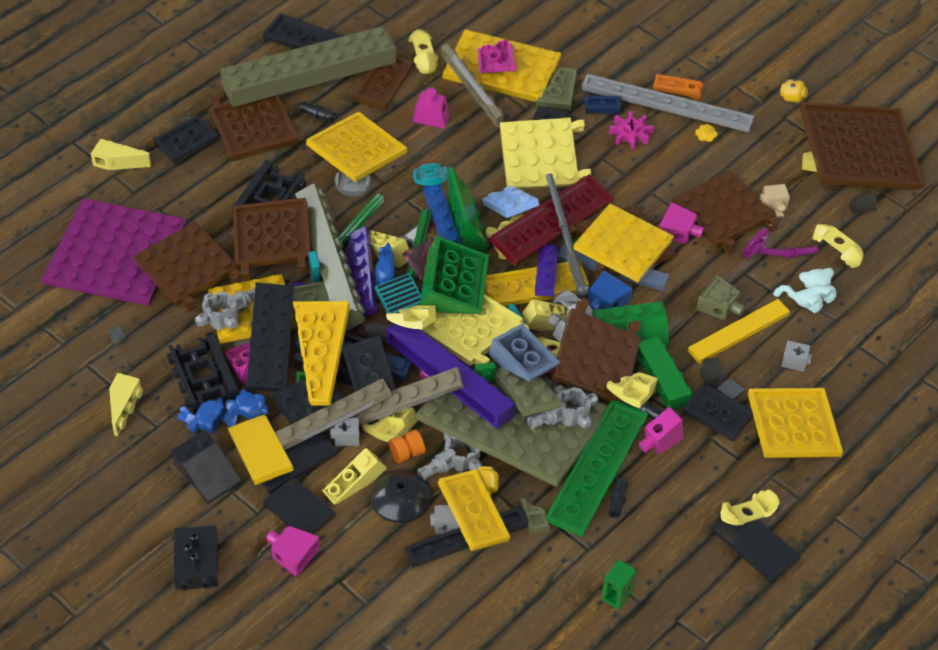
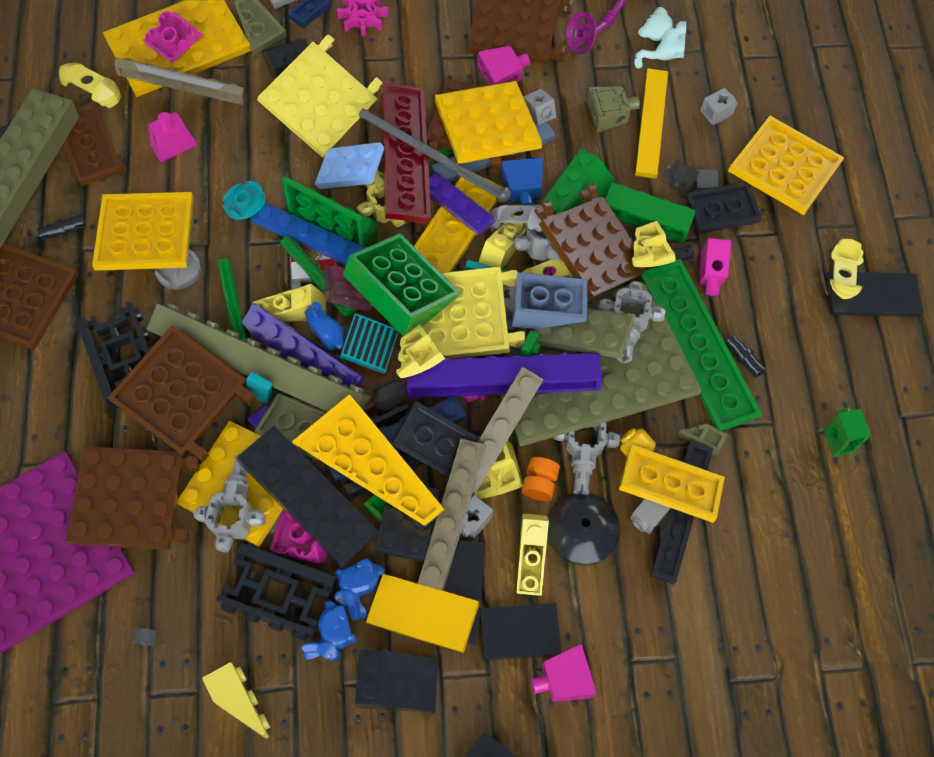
camera: 50 degrees left, 15 degrees up
none -> light grey brick [523,89,556,125]

